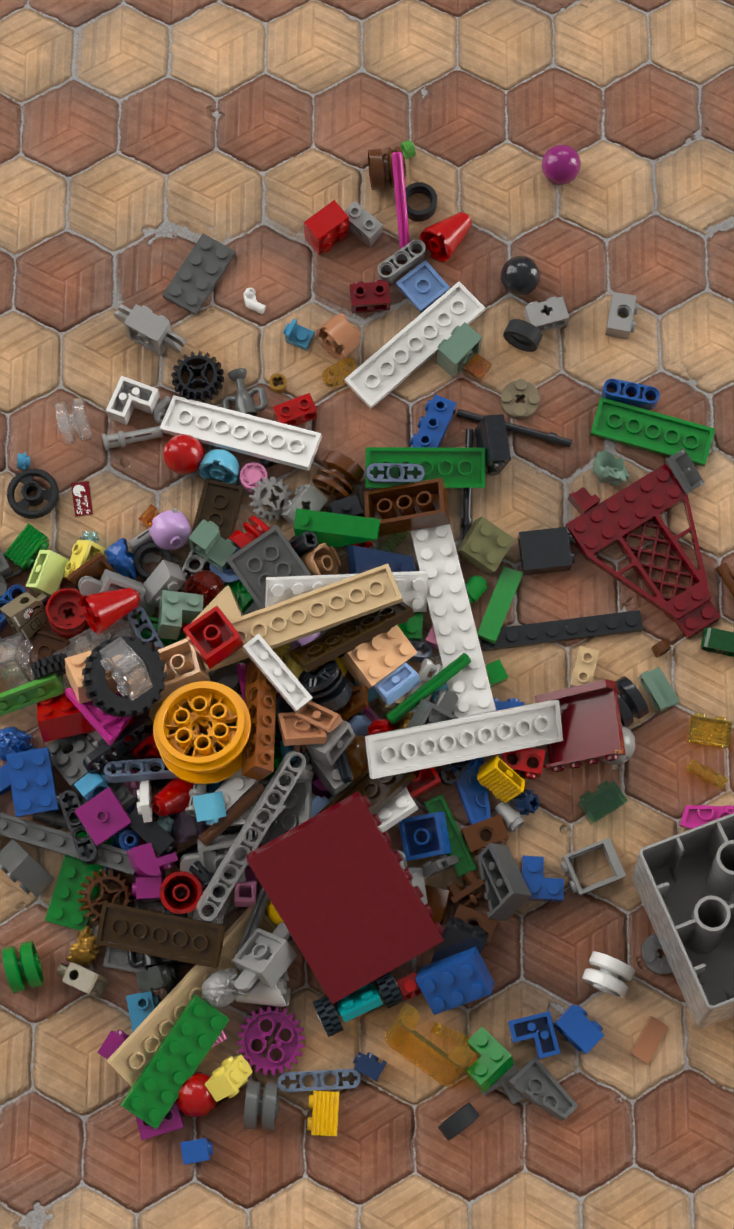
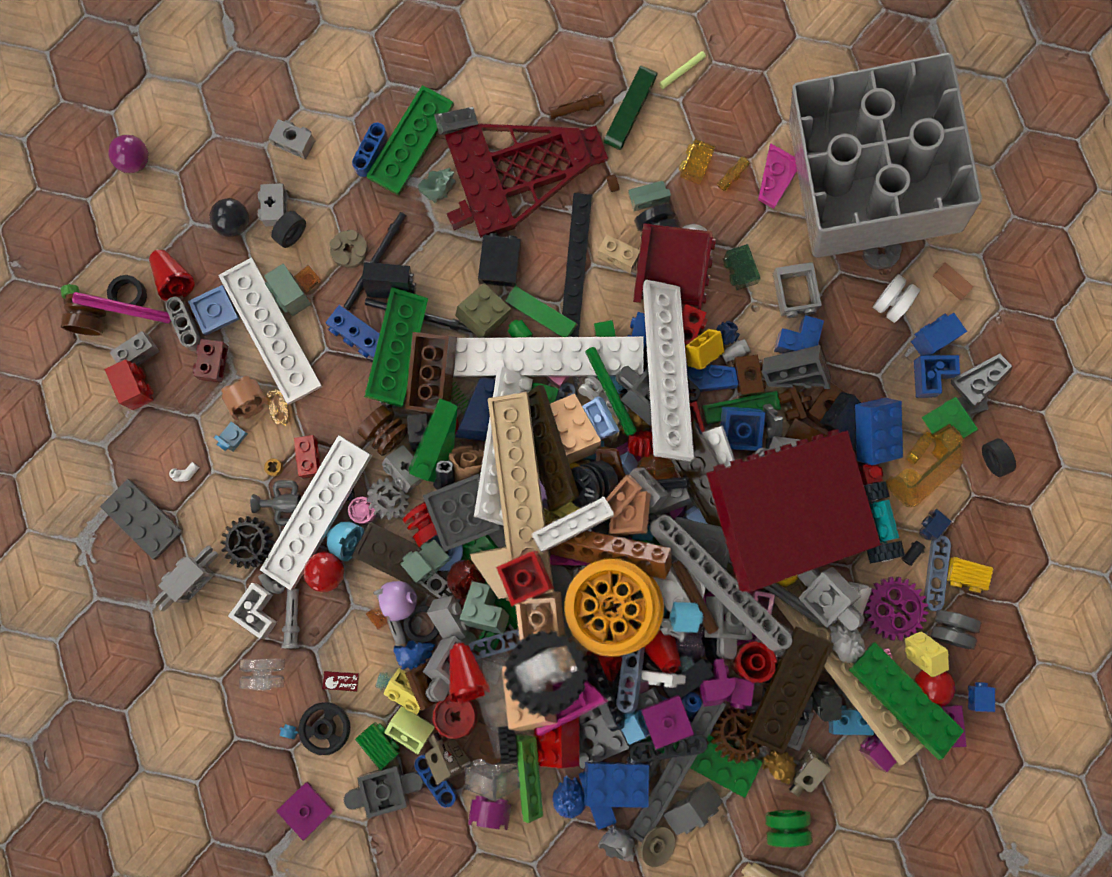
camera: 75 degrees left, 5 degrees up
black axle [189,861,223,895] -> none
sand blue beam [365,463,425,482] -> none
none -> black pin [901,541,926,566]

